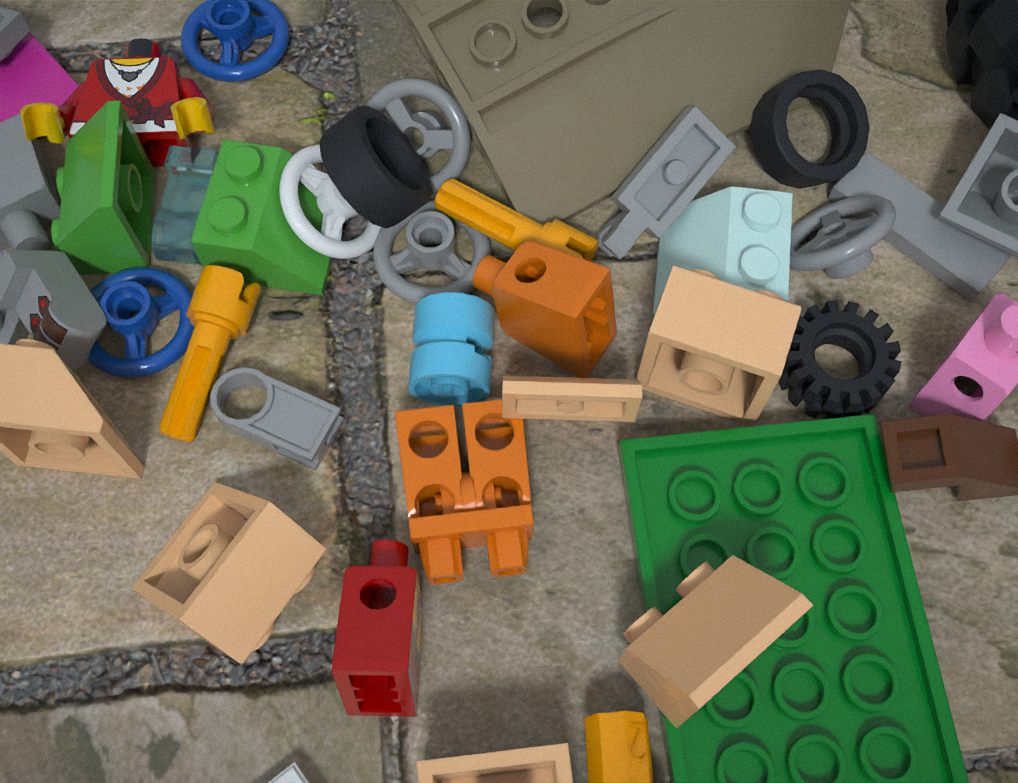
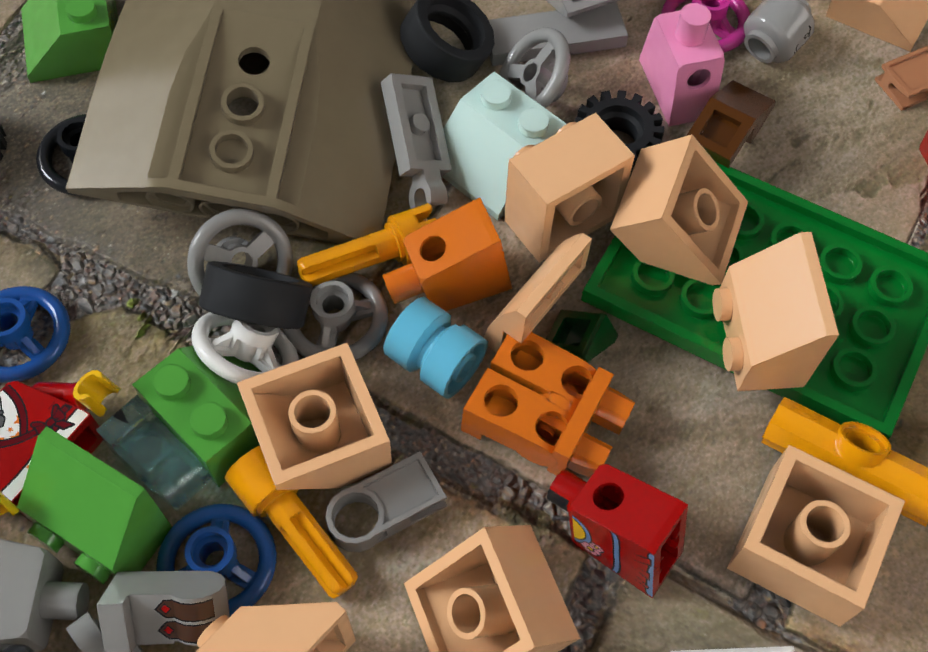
camera: 55 degrees left, 5 degrees down
none -> light nougat slope [237,342,392,490]
none -> dark green slope [546,309,618,362]
none -> light nougat slope [610,134,748,286]

